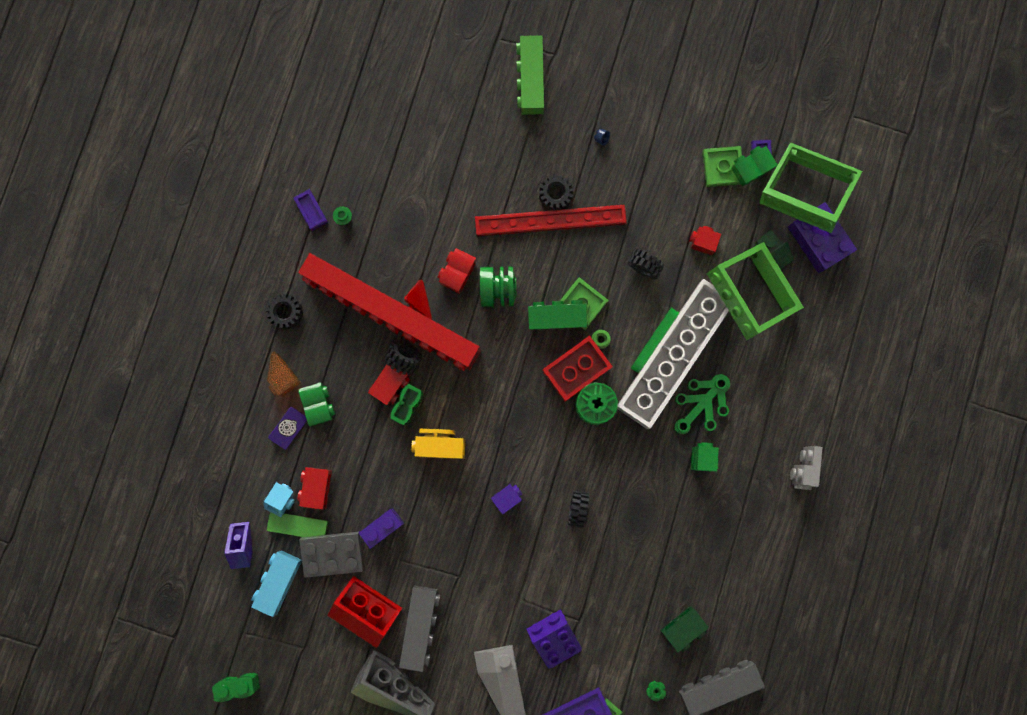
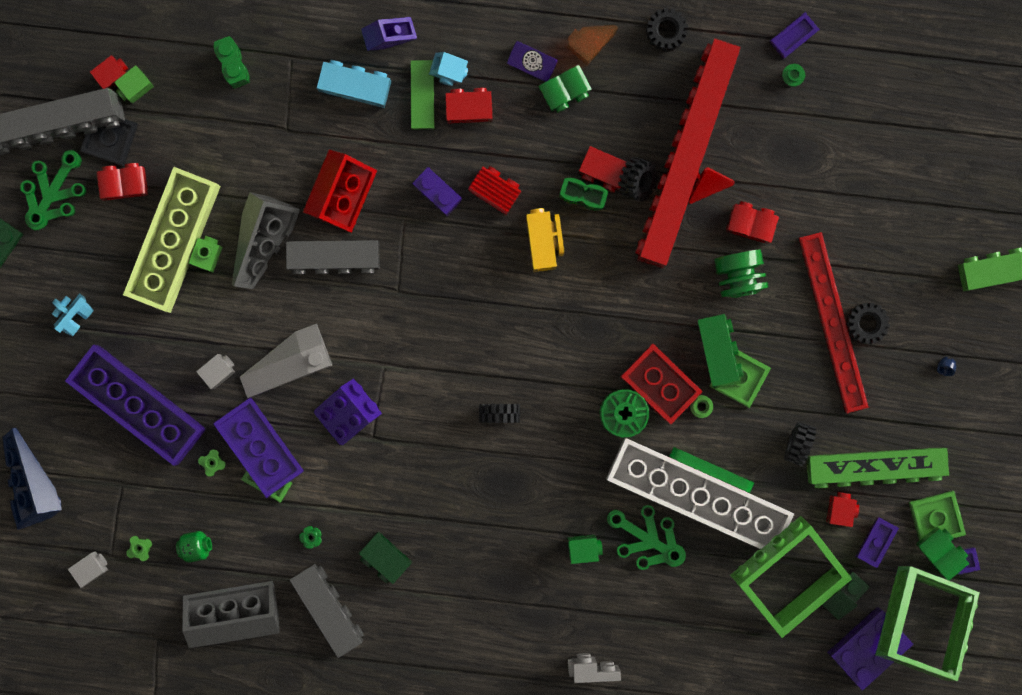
camera: 75 degrees right, 5 degrees up
dark grey plate [299,532,364,578] -> none
dark purple brick [491,484,522,515] -> none
none -> red brick [468,166,521,216]
none -> bright green brick [807,447,949,488]
none -> dark purple plate [856,517,899,568]

